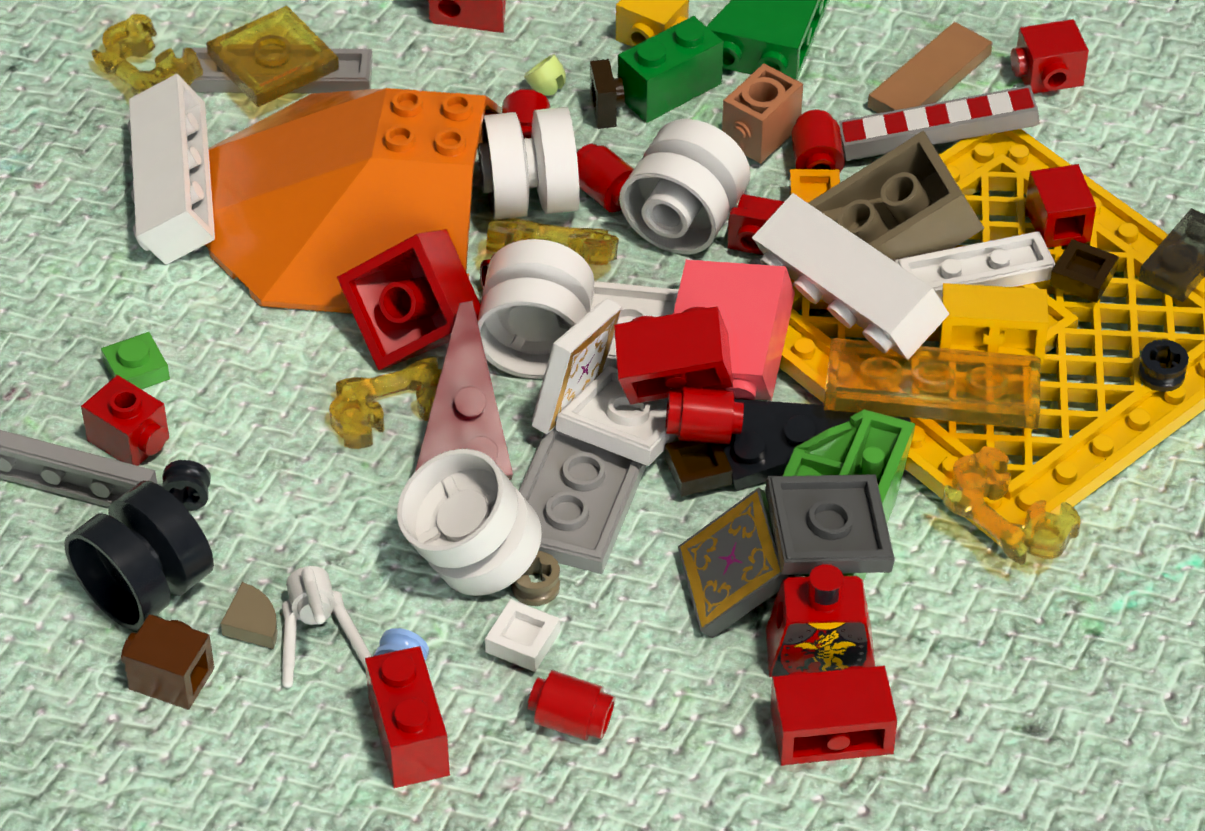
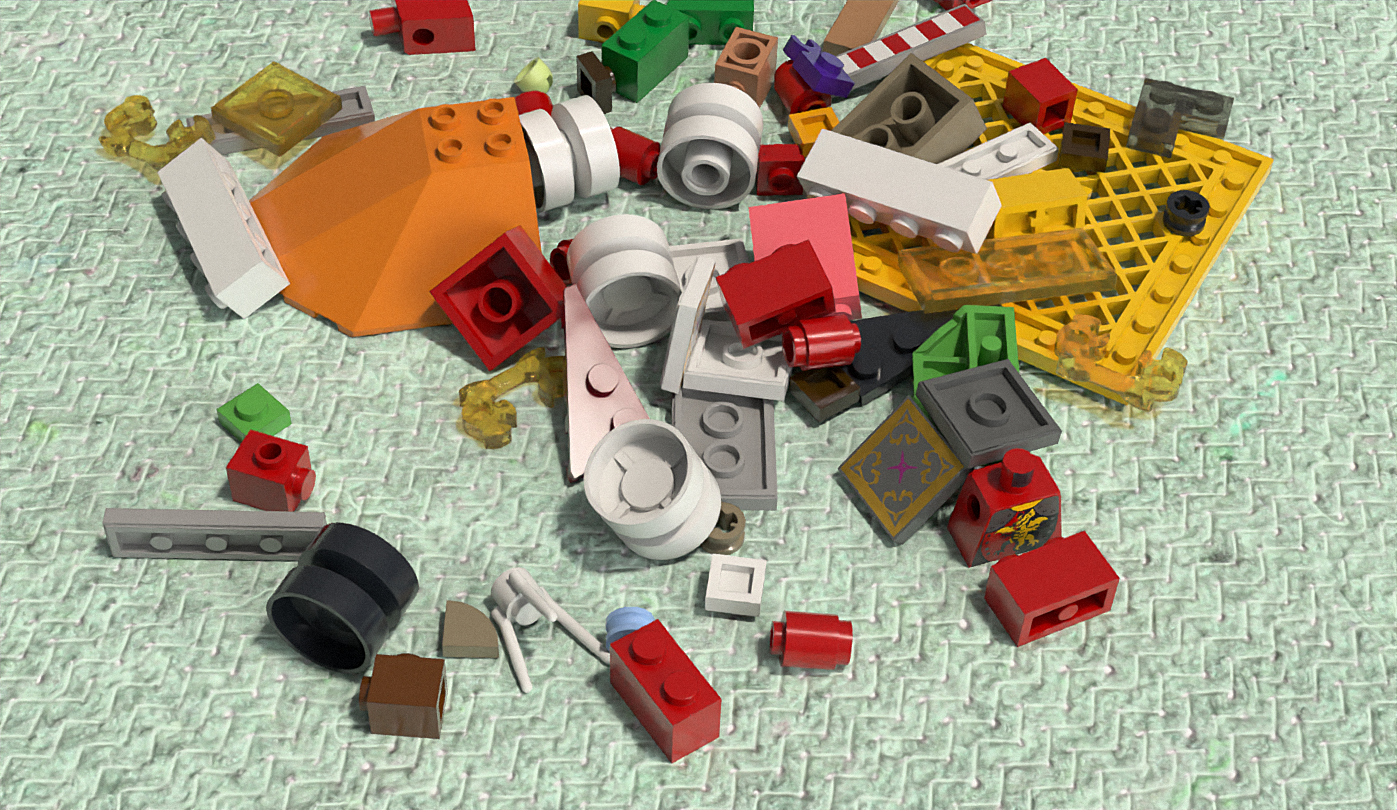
camera: 20 degrees left, 0 degrees up
black bush [161,460,211,511] -> none
clear yellow helmet [486,218,619,265] -> none
none -> dark purple plate [783,35,855,98]

